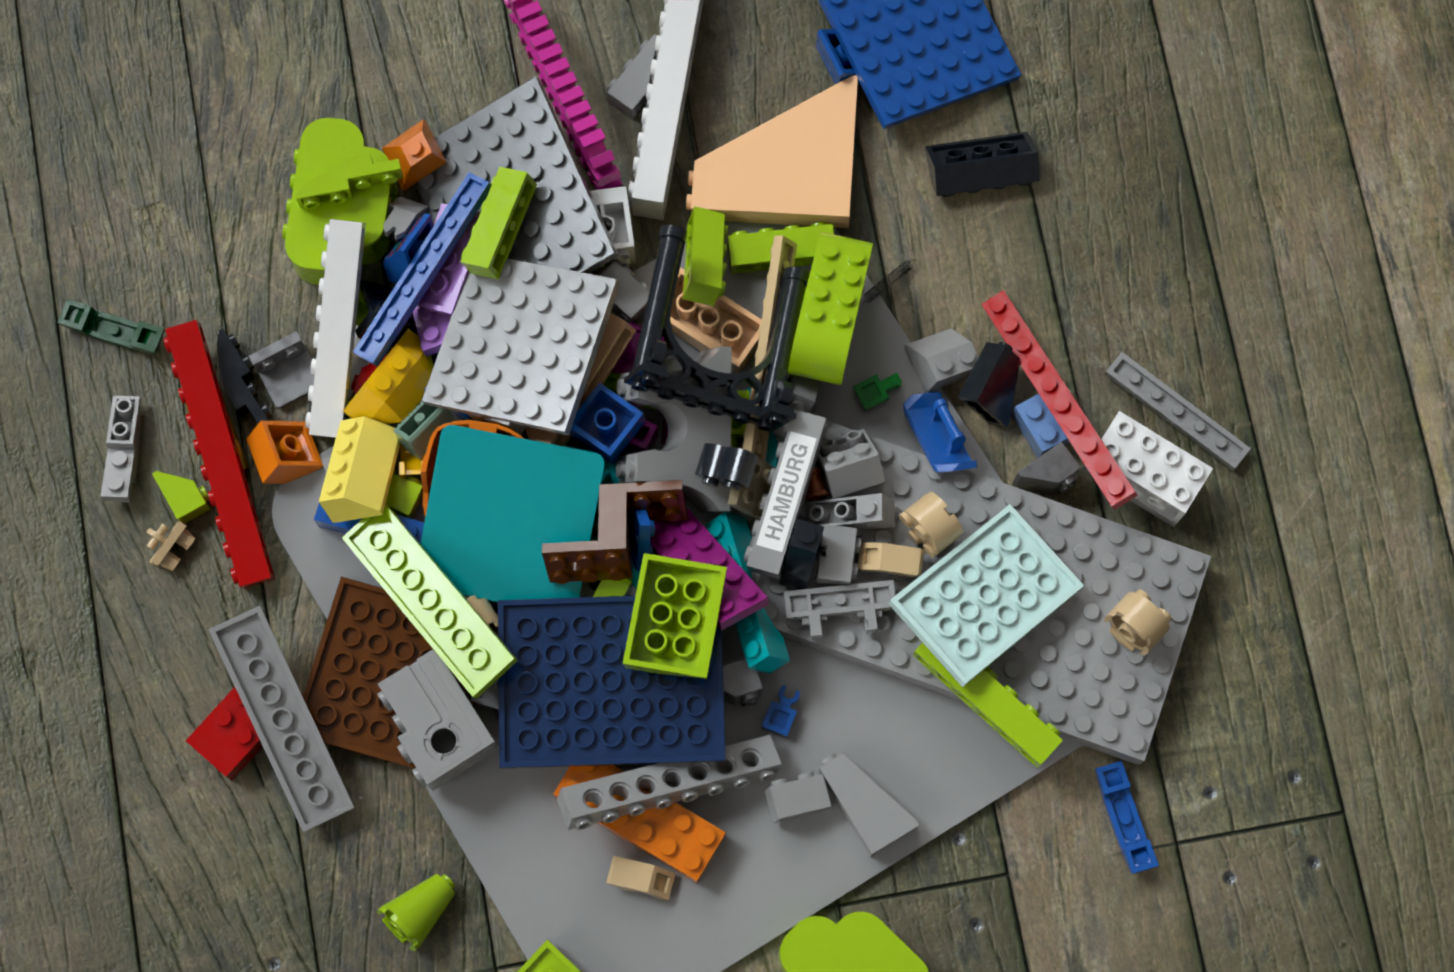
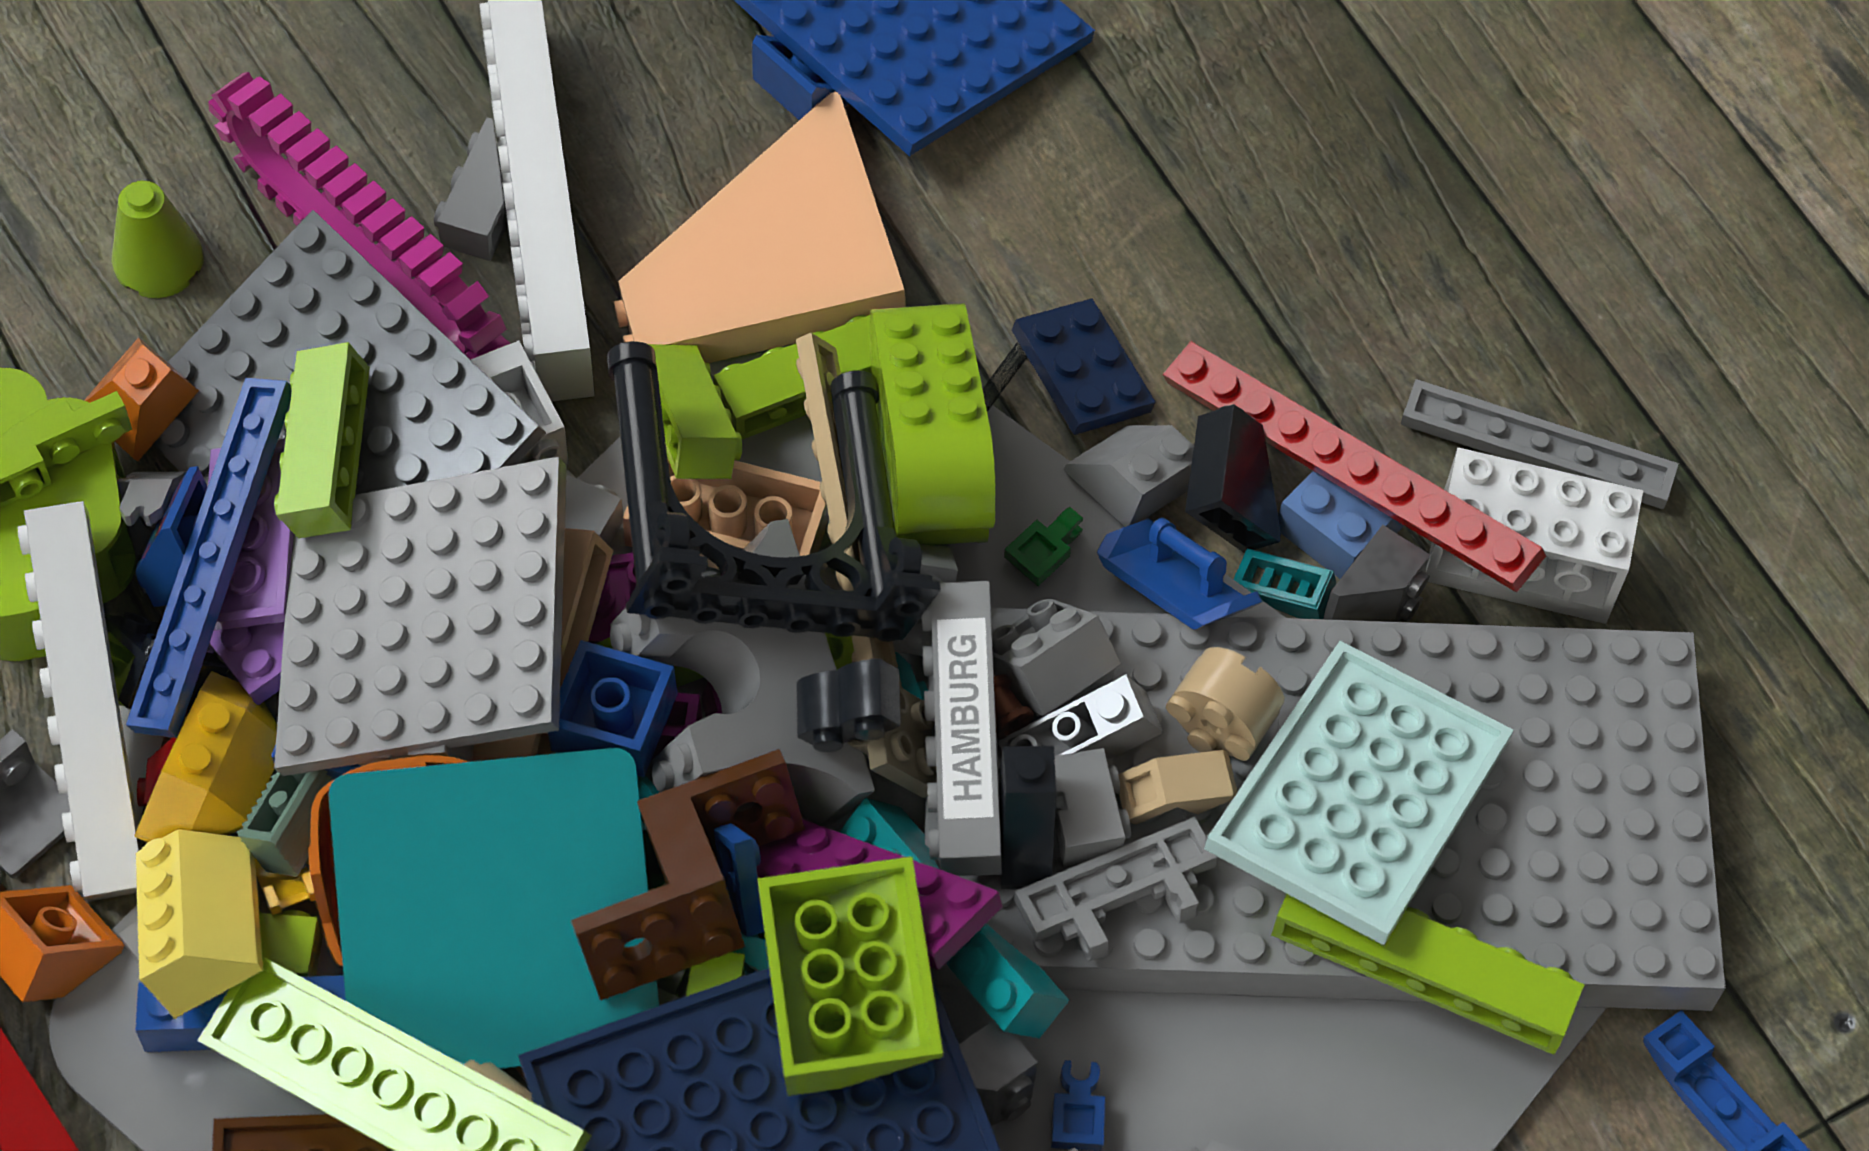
camera: 20 degrees left, 15 degrees down
black slope [925,131,1040,197] -> none
tan brick [1104,589,1172,655] -> none
none -> lime cone [112,181,203,298]
none -> dark blue plate [1011,298,1156,435]
none -> teal slope [1233,549,1337,619]

